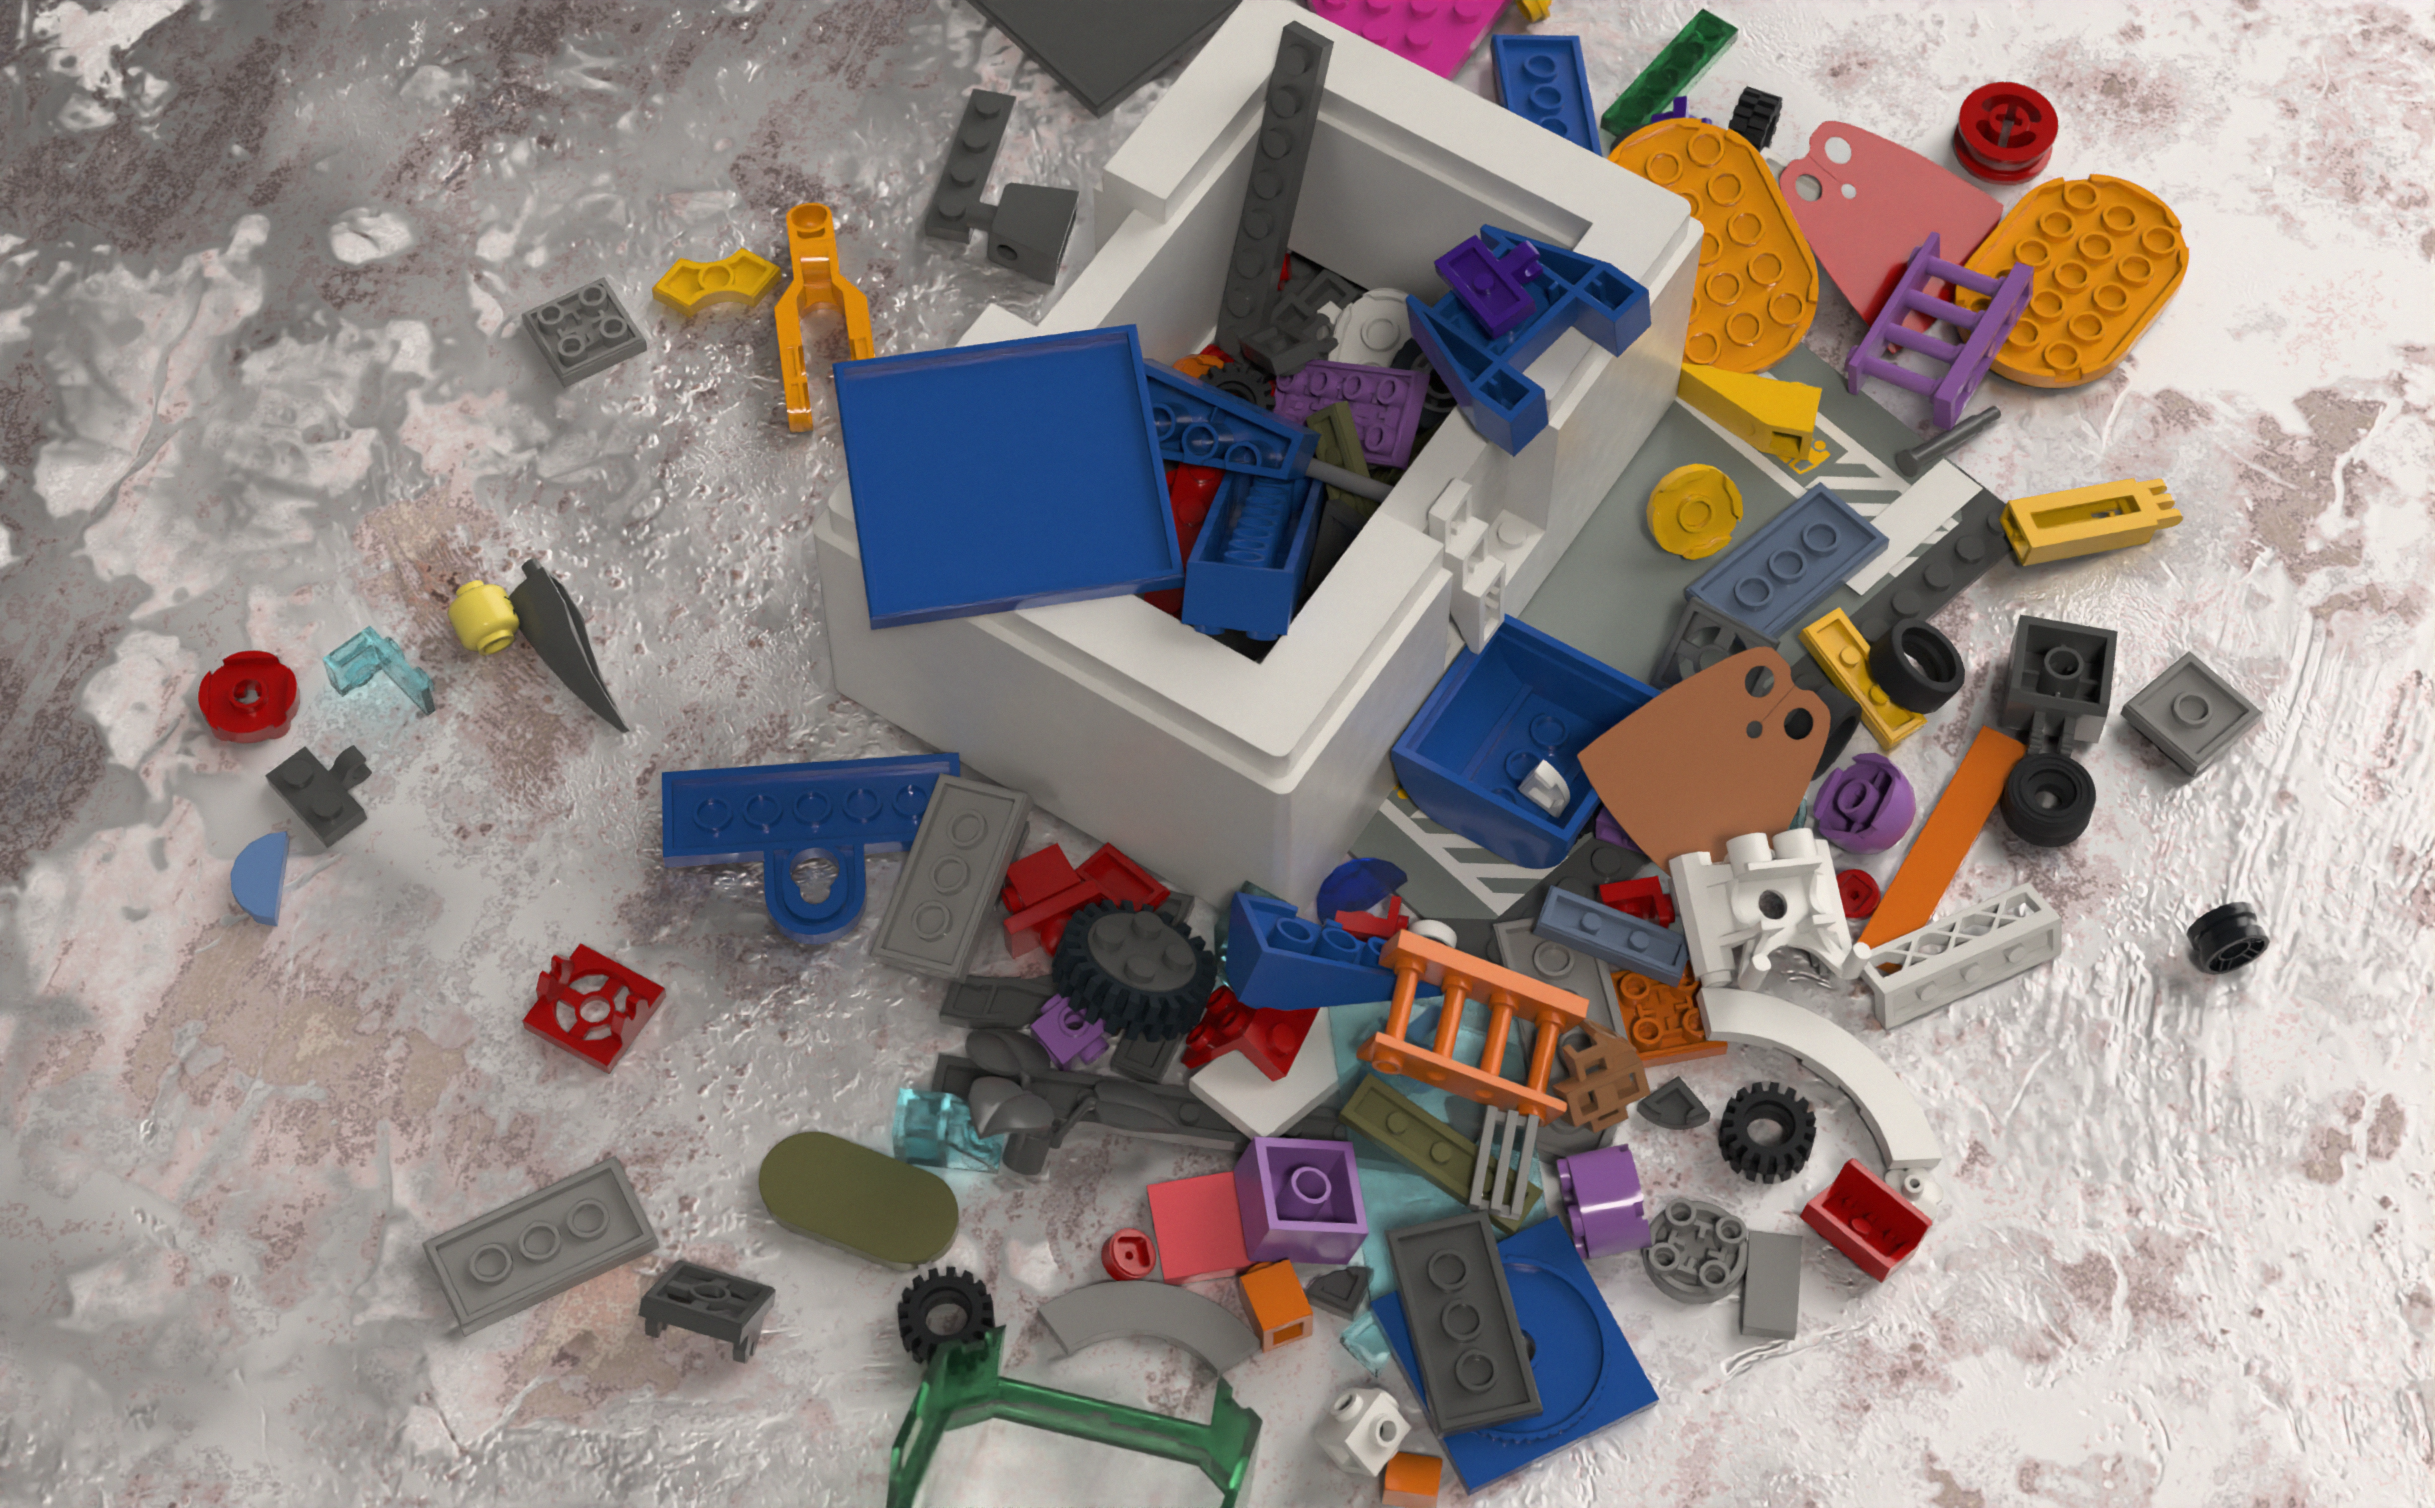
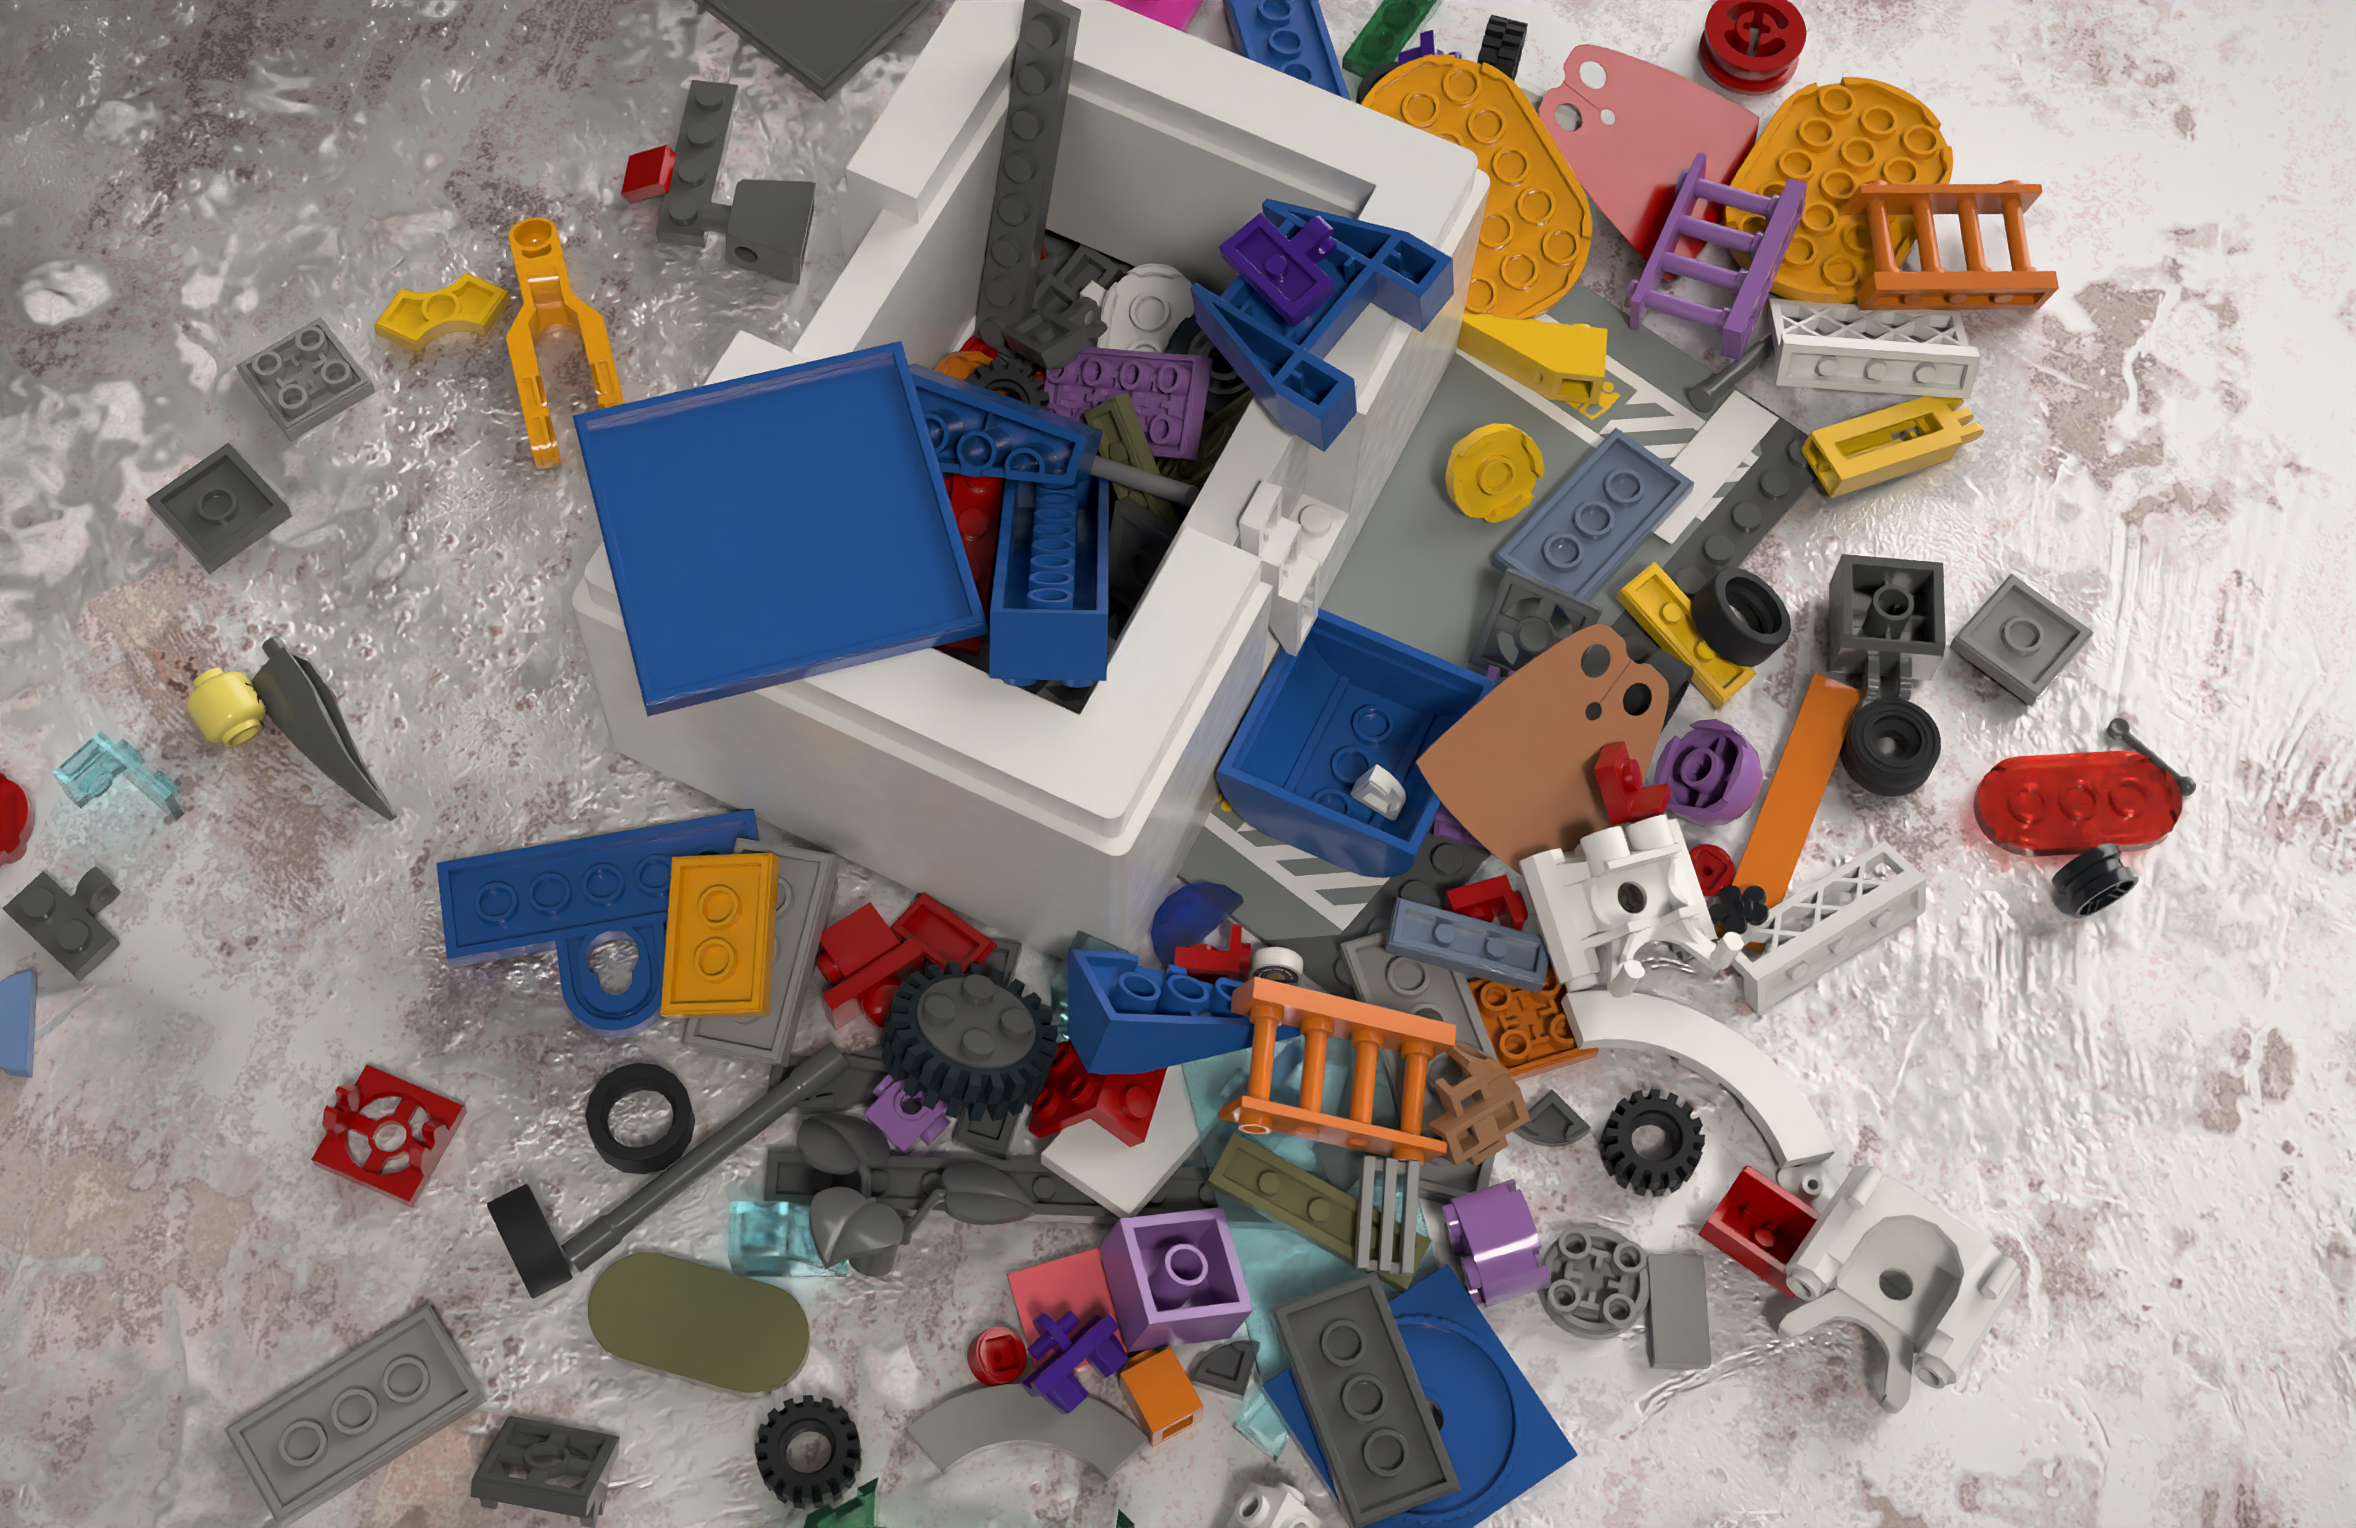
camera: 10 degrees left, 5 degrees up
none -> dark grey tile [145,443,292,574]
none -> black tyre [487,1184,573,1298]
none -> dark grey piece [561,1042,851,1273]
none -> black tyre [585,1063,695,1175]
none -> red tile [621,144,677,203]
none -> light orange tile [660,853,780,1019]
none -> dark purple hips [1020,1310,1129,1414]
none -> red bracket [1594,741,1671,825]
none -> black plant [1708,885,1770,935]
none -> white fence [1767,298,1980,399]
none -> white piece [1776,1165,2021,1414]
none -> orange fence [1844,180,2059,310]
none -> clear red tile [1973,751,2182,857]
none -> dark grey hinge [2107,718,2196,796]

